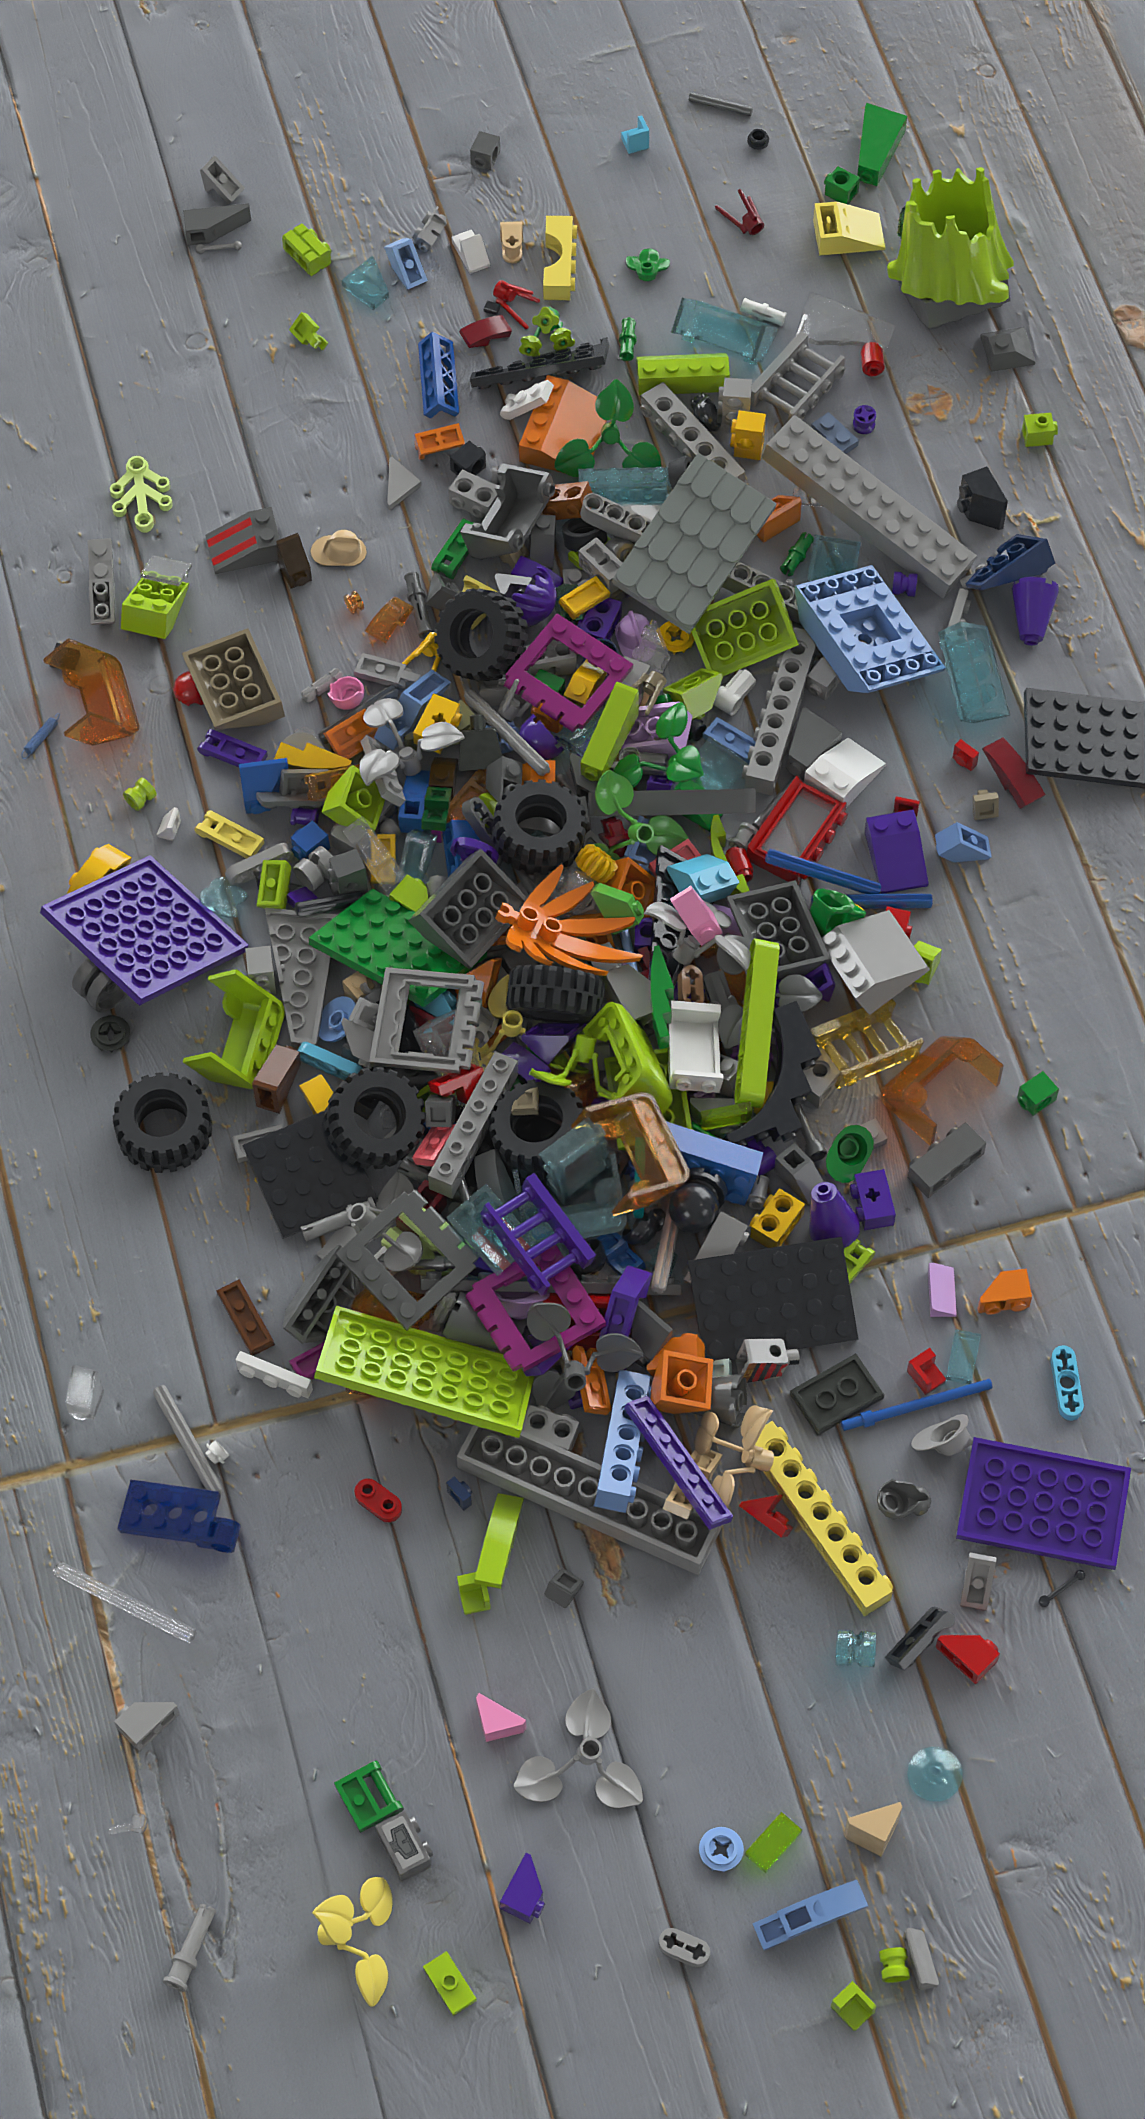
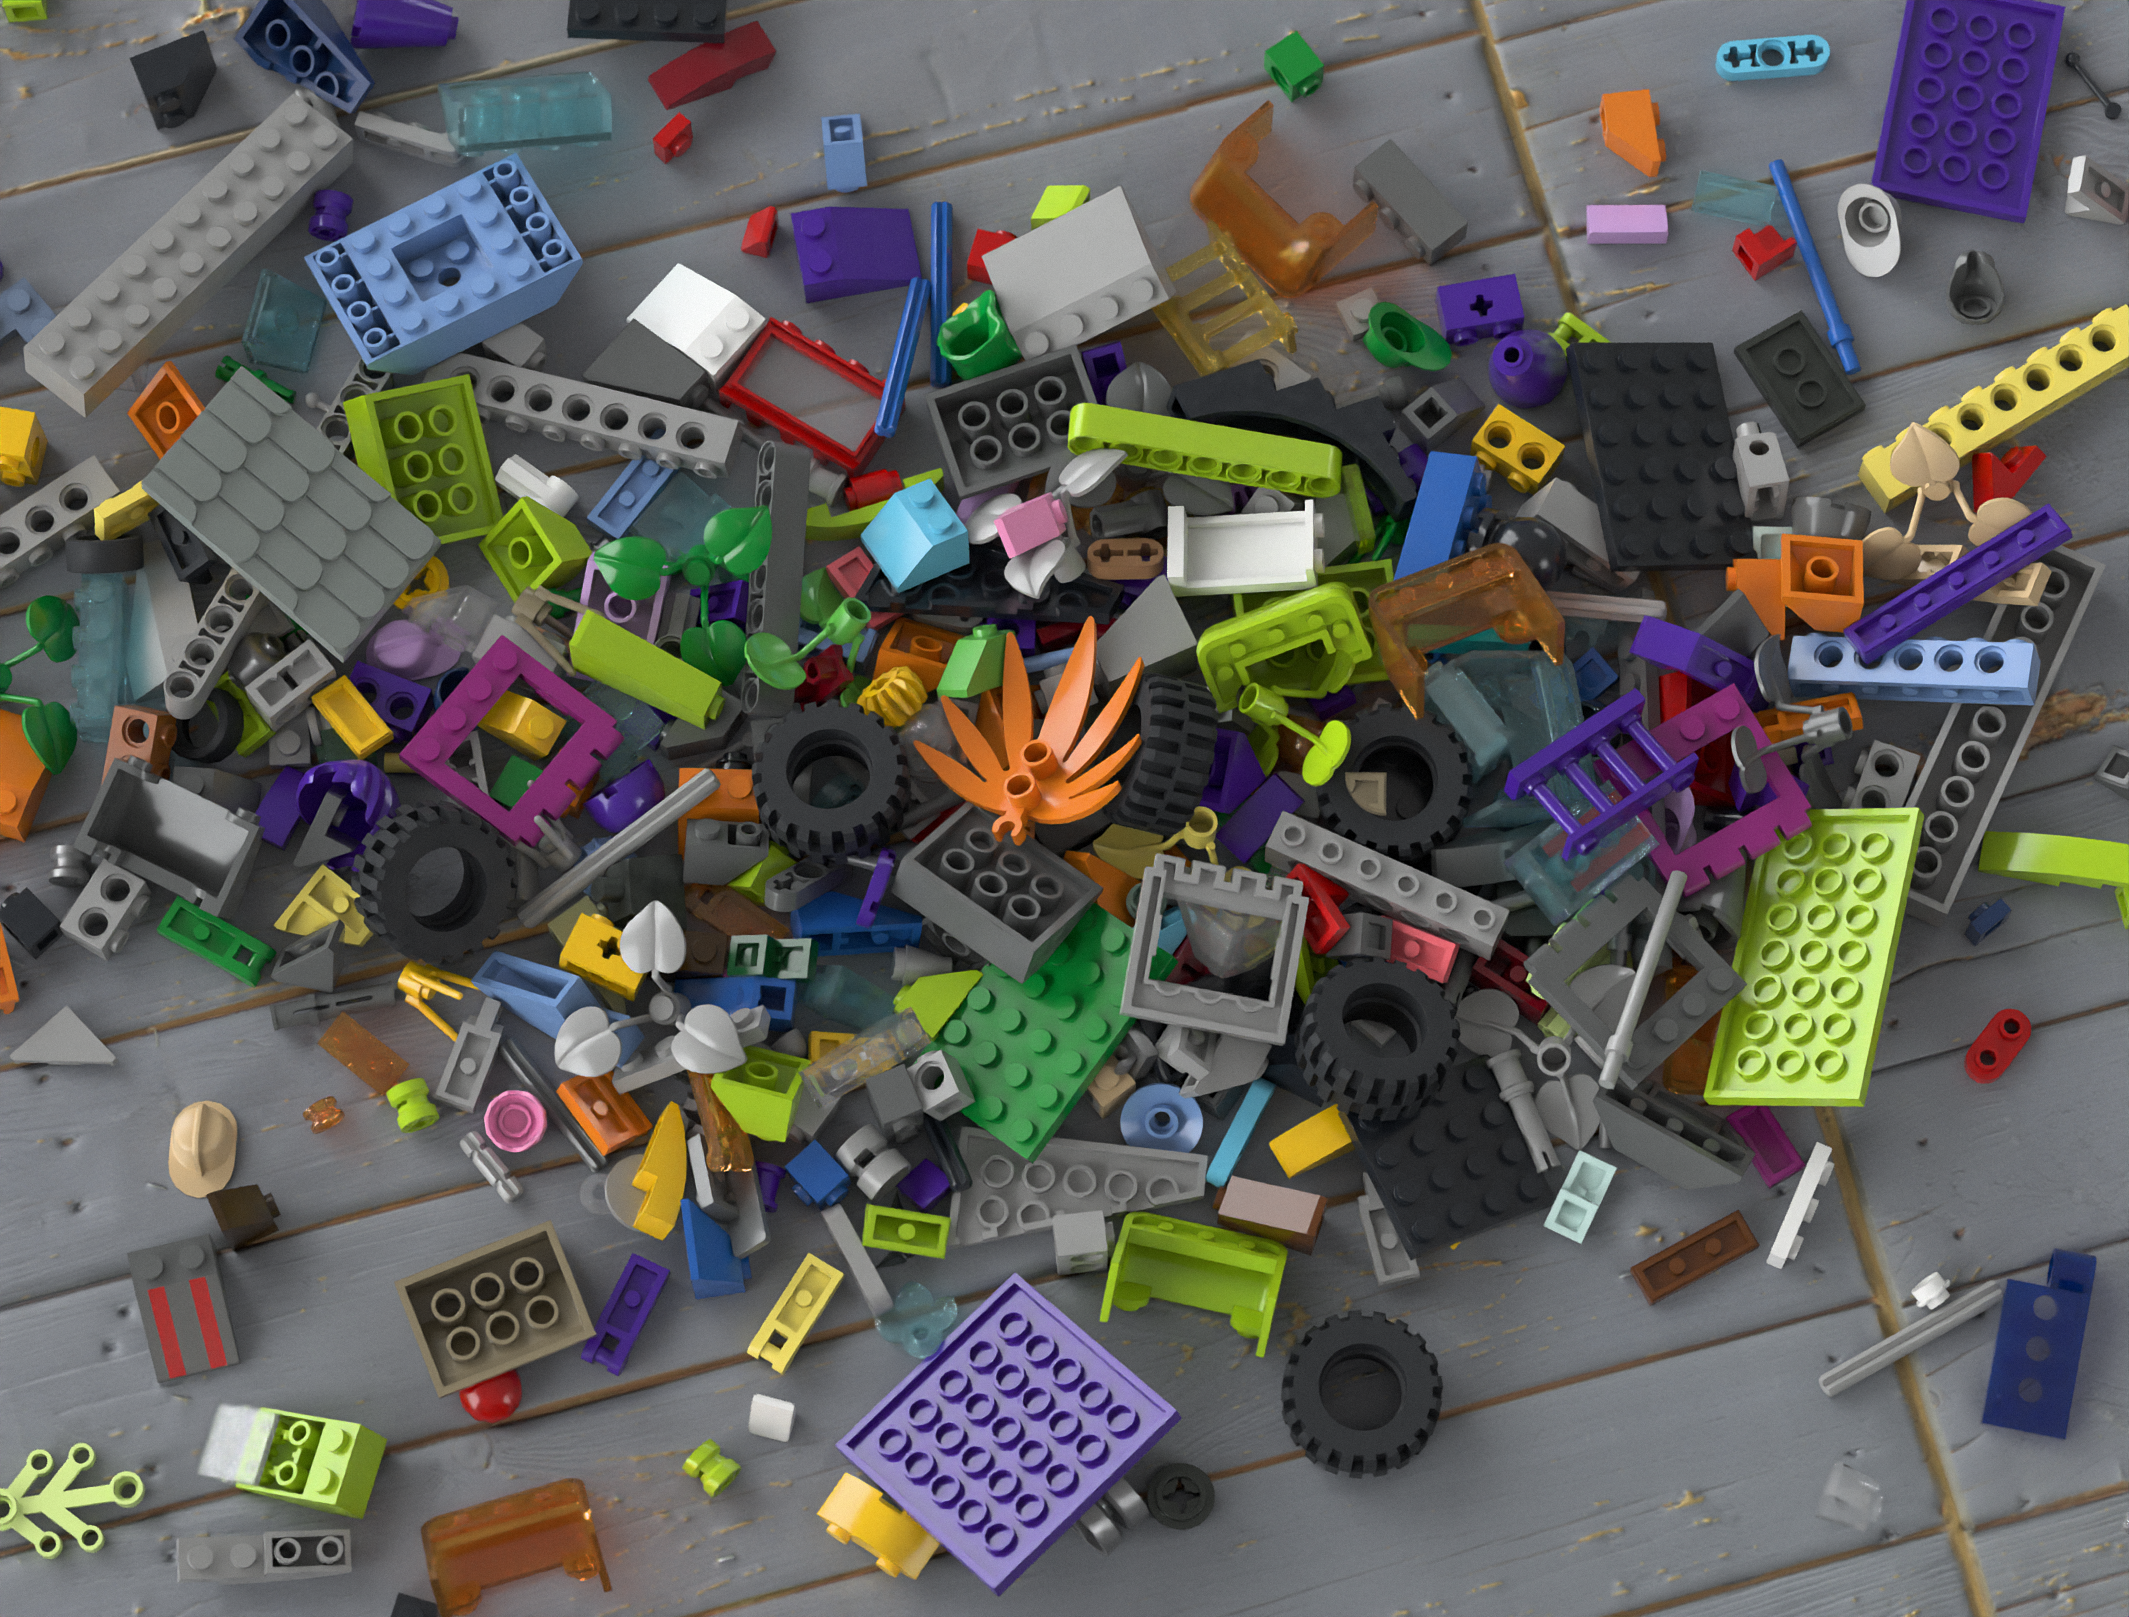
camera: 90 degrees left, 10 degrees up
green slope [650,945,674,1050] -> none
dark tan tile [973,789,999,820] -> none
none -> lime wheel [386,1078,440,1133]
none -> light grey brick [906,1049,975,1121]
none -> light aqua slope [1544,1150,1617,1244]
none -> light grey bar [1598,870,1687,1089]

